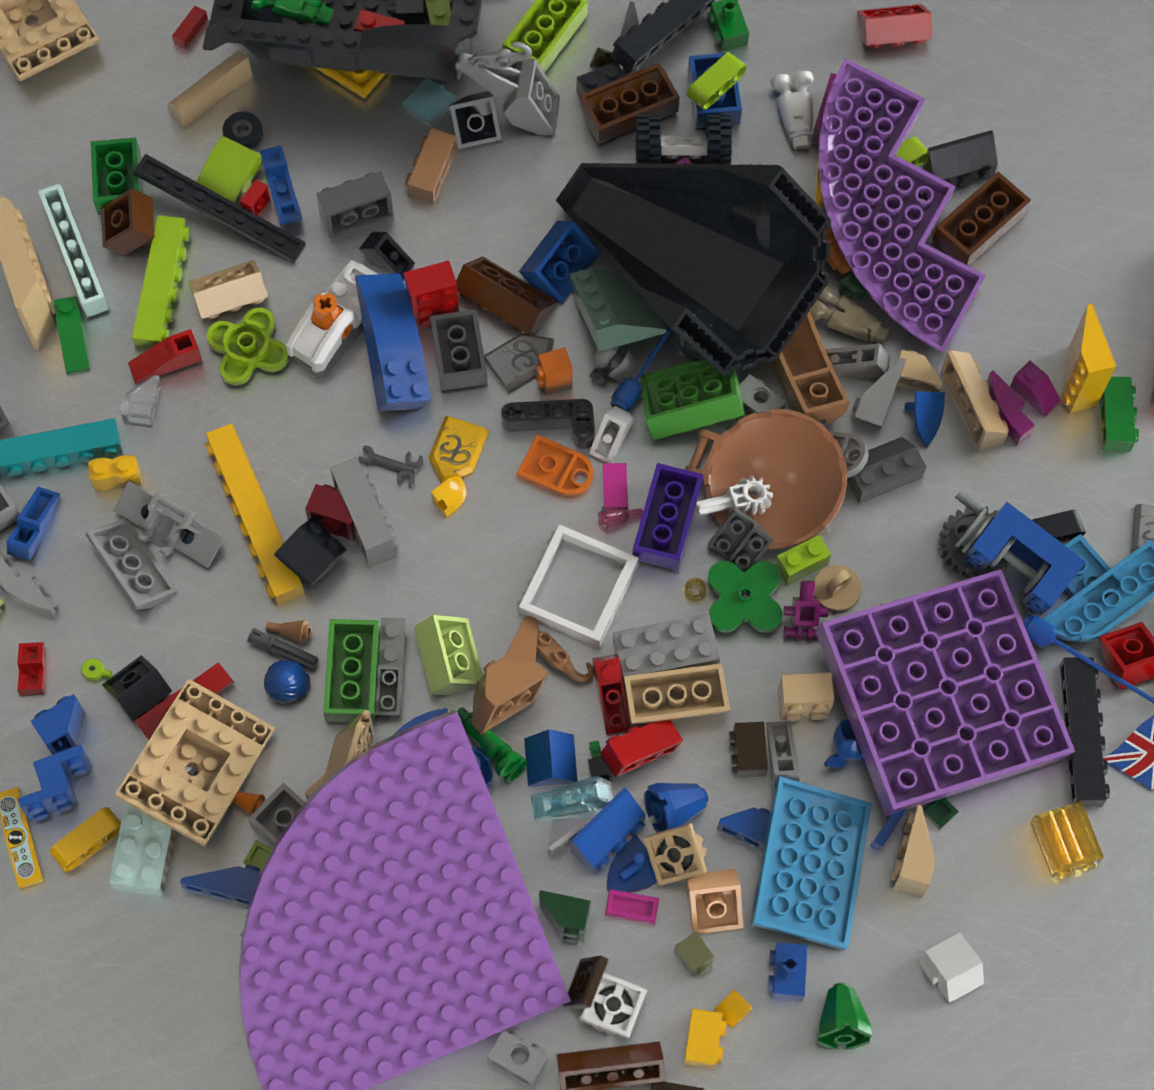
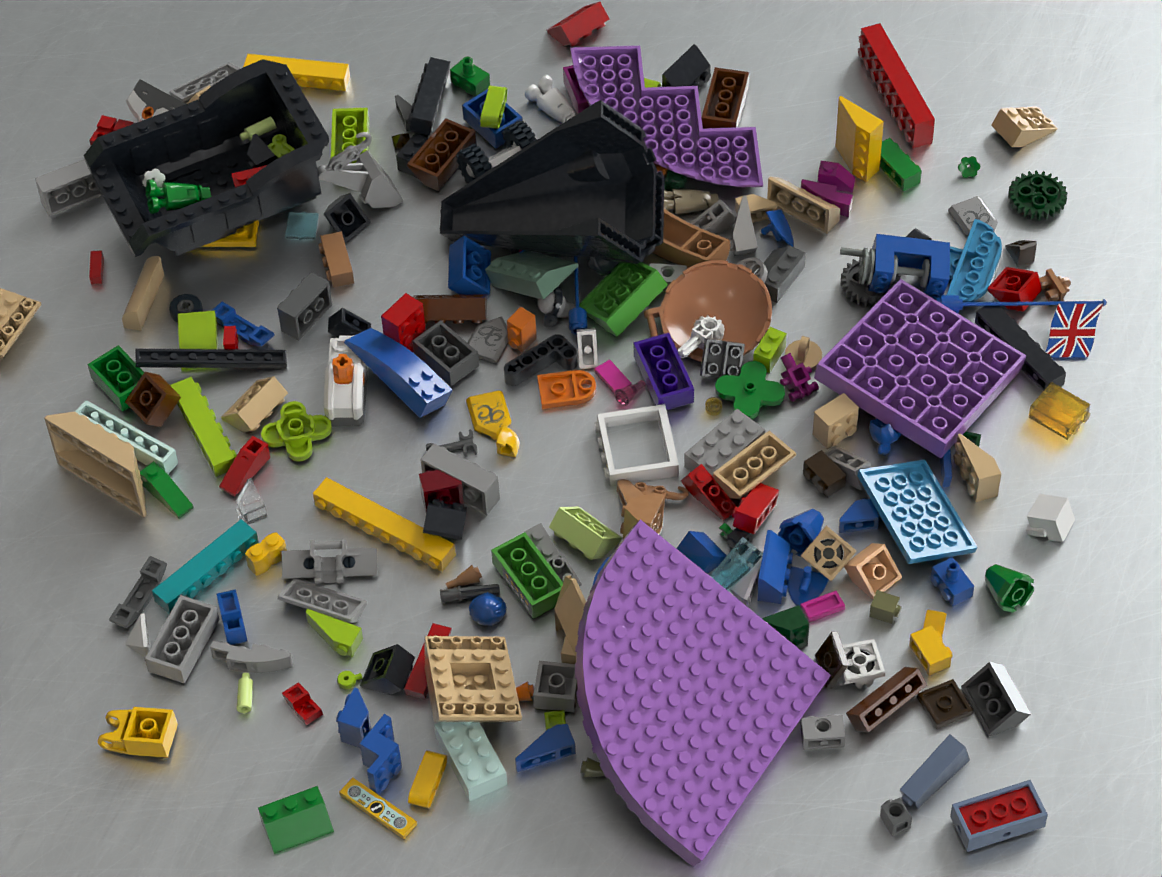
camera: 30 degrees left, 15 degrees down
none -> lime slope [306,609,363,657]

